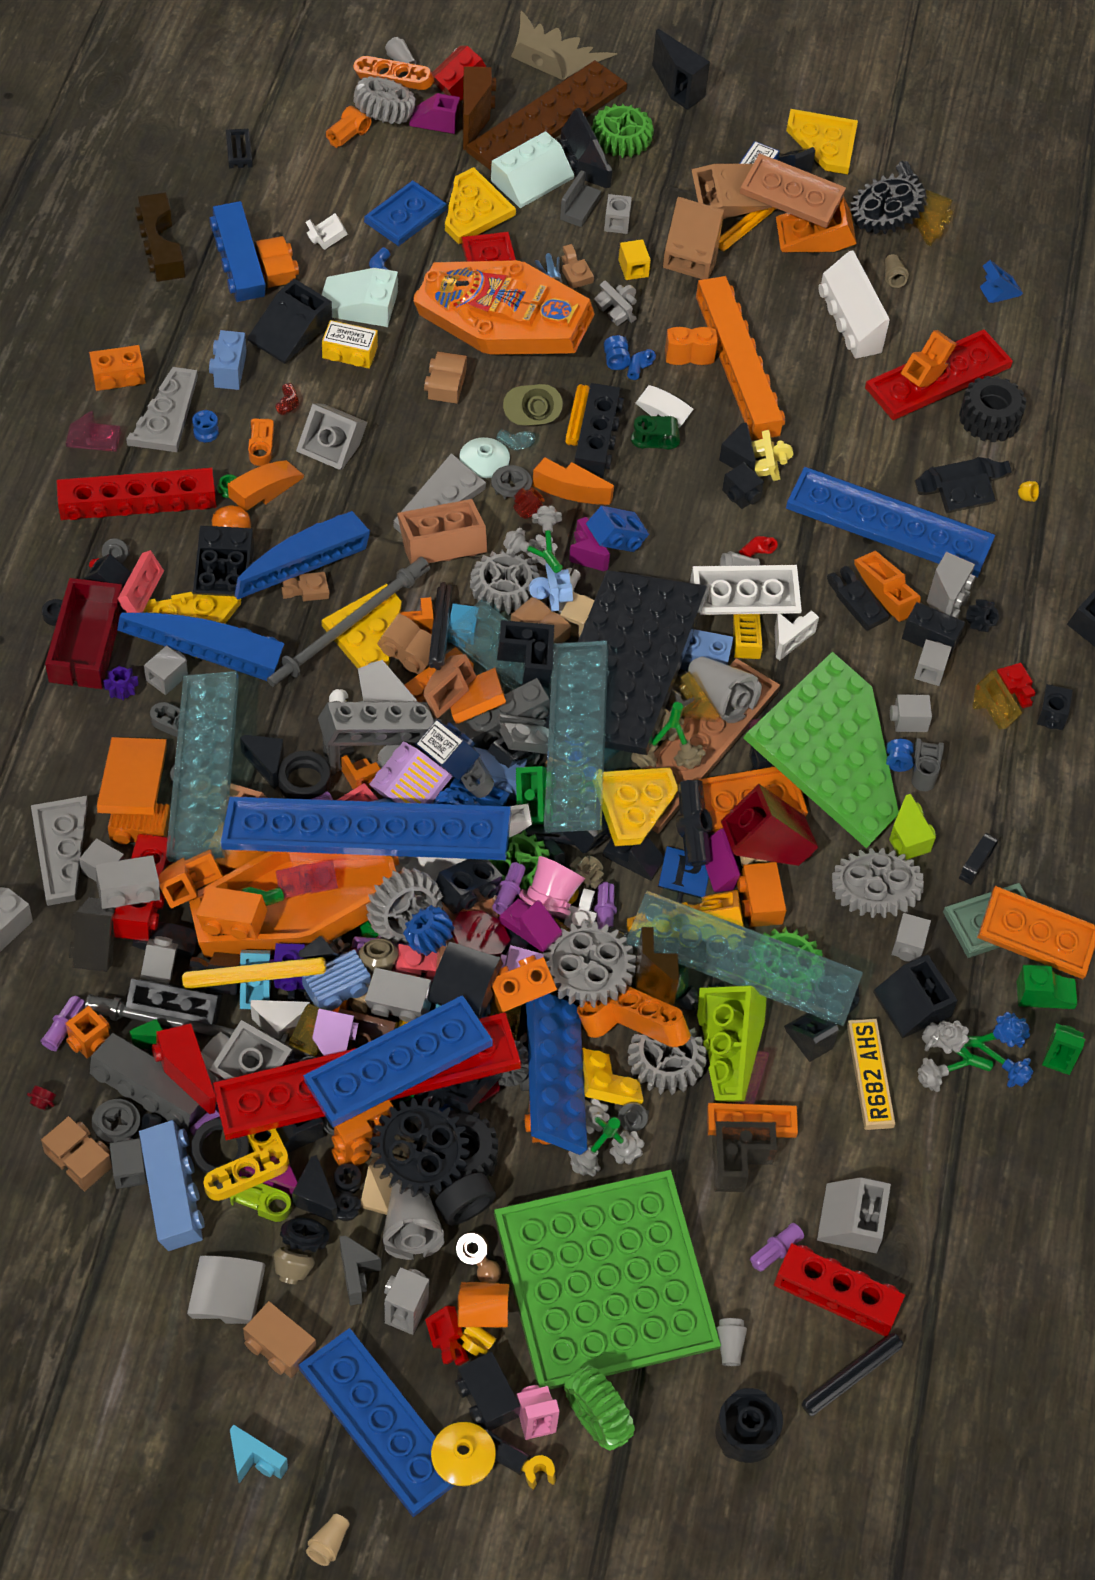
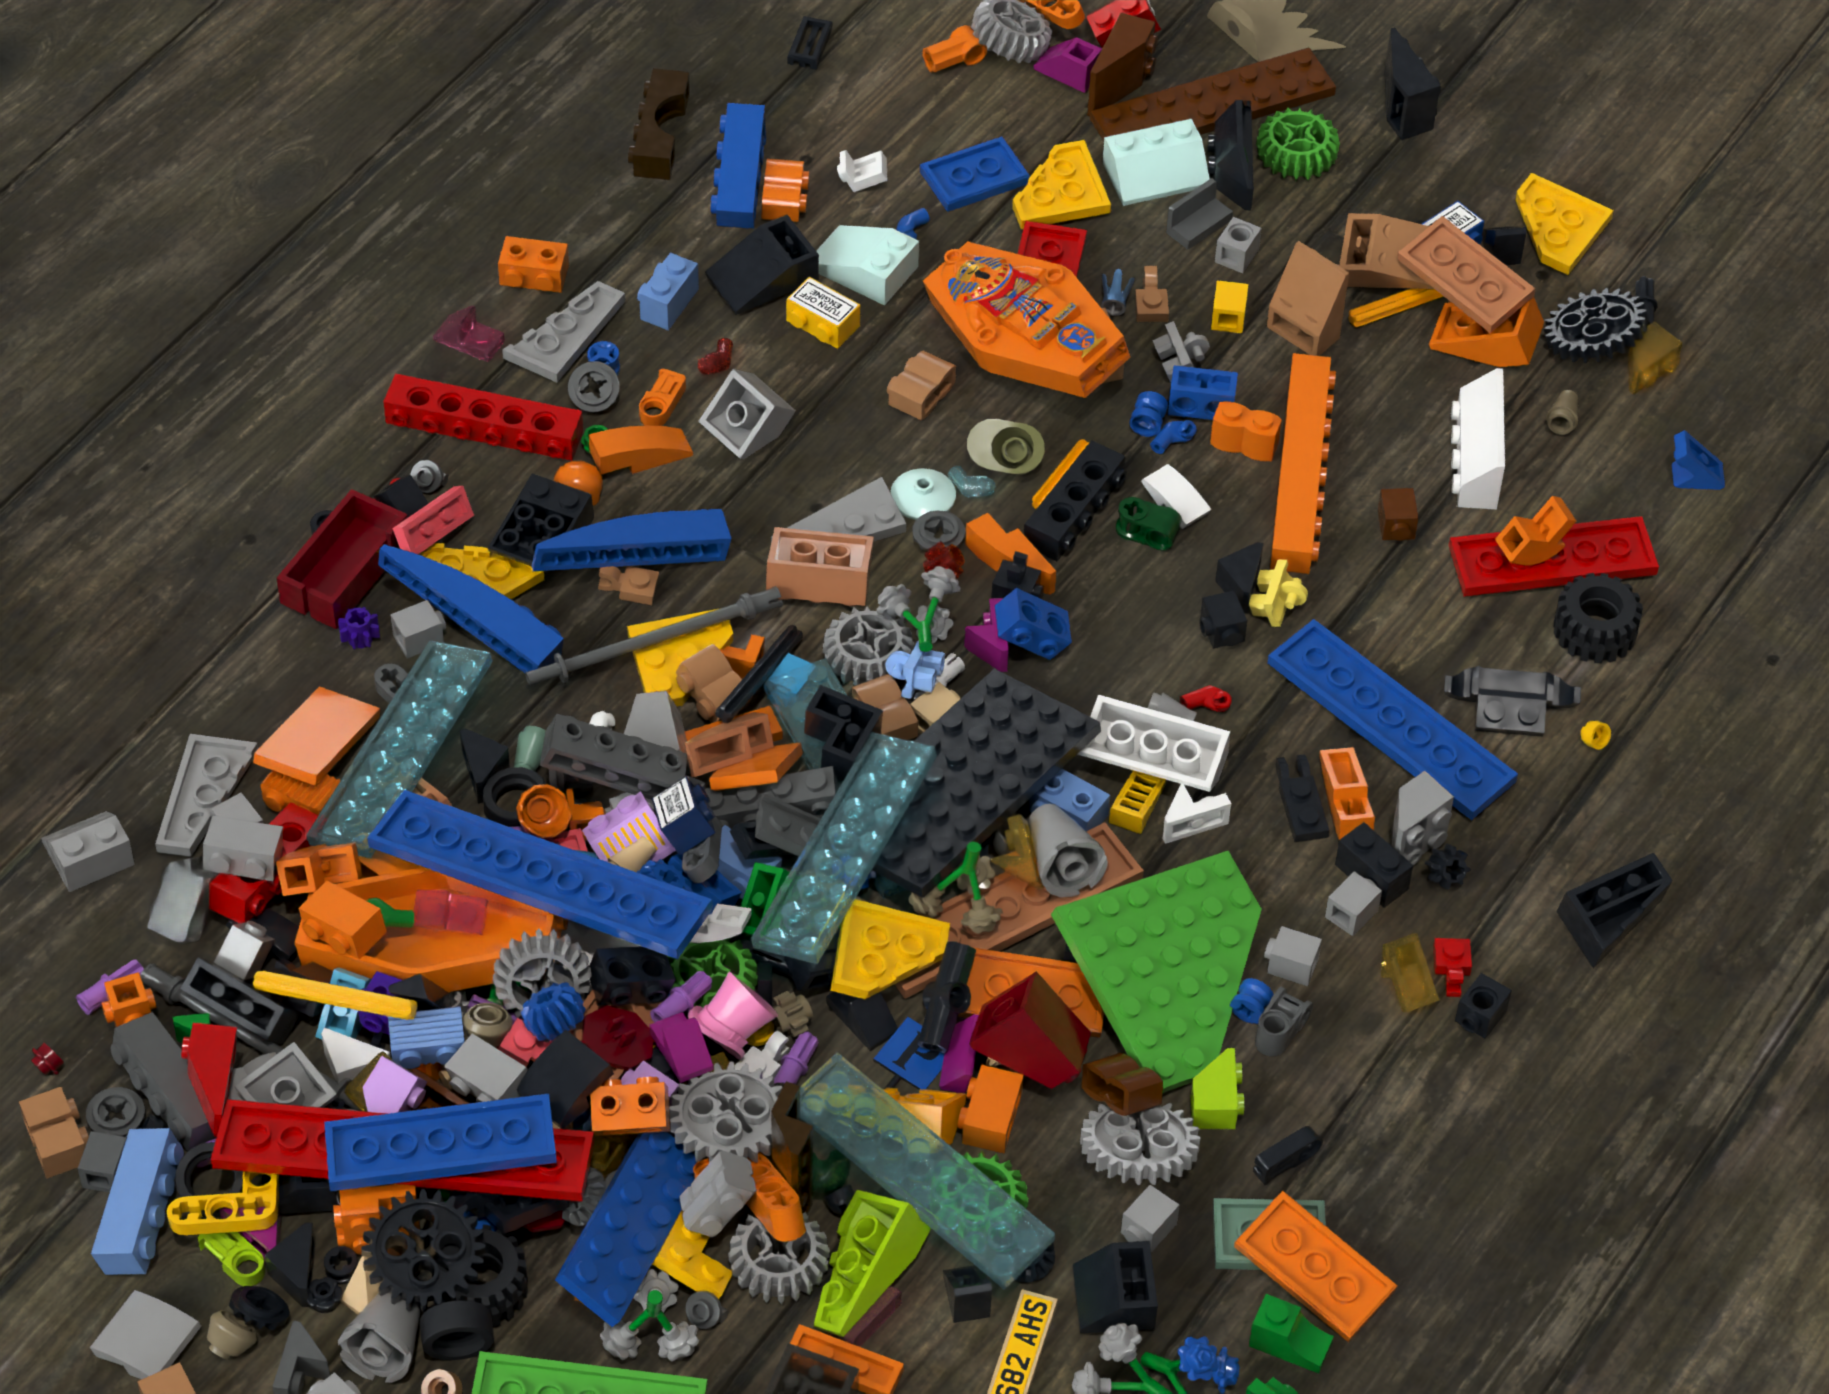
camera: 25 degrees right, 5 degrees down
none -> sand green cone [514,726,546,771]
none -> orange hair [516,784,572,838]
none -> dark grey gear [568,361,620,414]
none -> tan cone [608,836,657,872]
none -> light grey brick [679,1150,756,1237]
none -> black brick [991,551,1044,599]
none -> reddish brown brick [1082,1053,1163,1116]
none -> blue brick [1168,365,1238,420]
none -> reddish brown brick [1378,488,1419,541]

